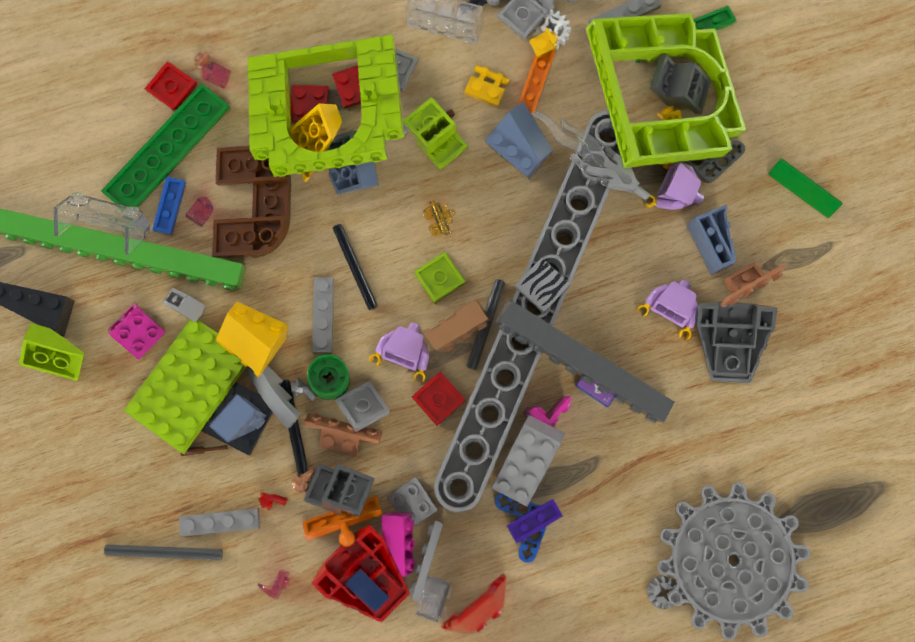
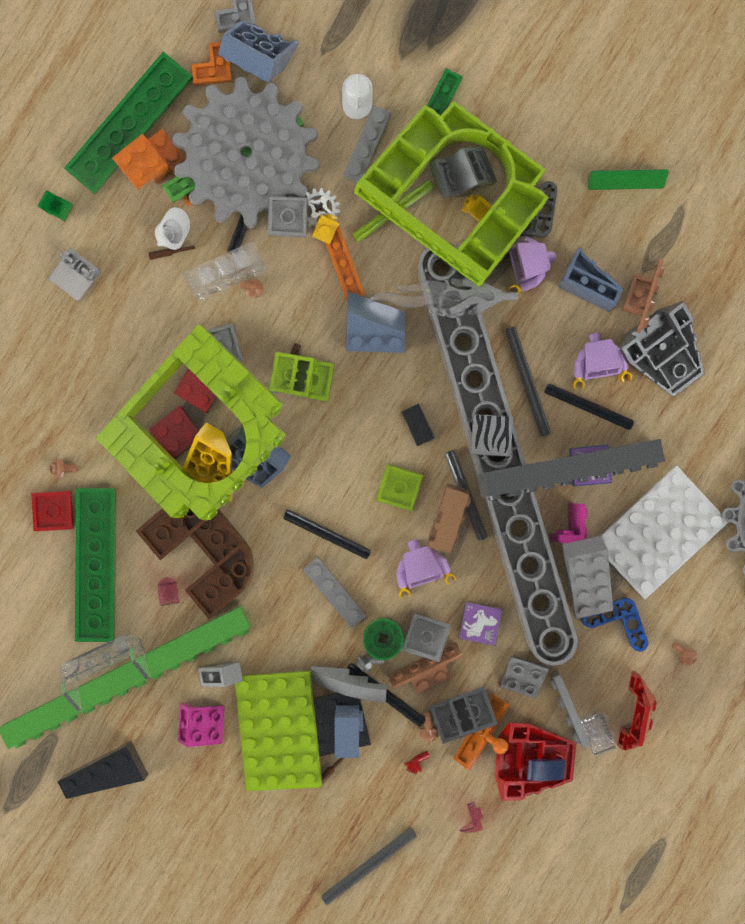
camera: 45 degrees left, 10 degrees up
lime slope [18,323,85,381] -> none
blue plate [152,177,186,235] -> none
light grey plate [179,508,260,537] -> none
clear pink plate [201,62,231,89] -> none
yellow wedge [216,302,288,378] -> none
dark pink slope [382,511,415,577] -> none
red plate [411,371,466,426] -> none
clear yellow hips [423,200,456,236] -> none
yellow plate [464,65,510,108] -> none
dark purple hinge [506,499,563,543] -> none
none -> nougat plate [240,279,263,298]
none -> lime axle [353,180,433,242]
none -> black plate [401,404,434,446]
none -> tile [458,601,503,646]
none -> dark grey axle [506,327,551,436]
none -> black axle [544,384,634,430]
none -> white plate [600,466,728,600]
none -> nougat plate [672,641,698,666]

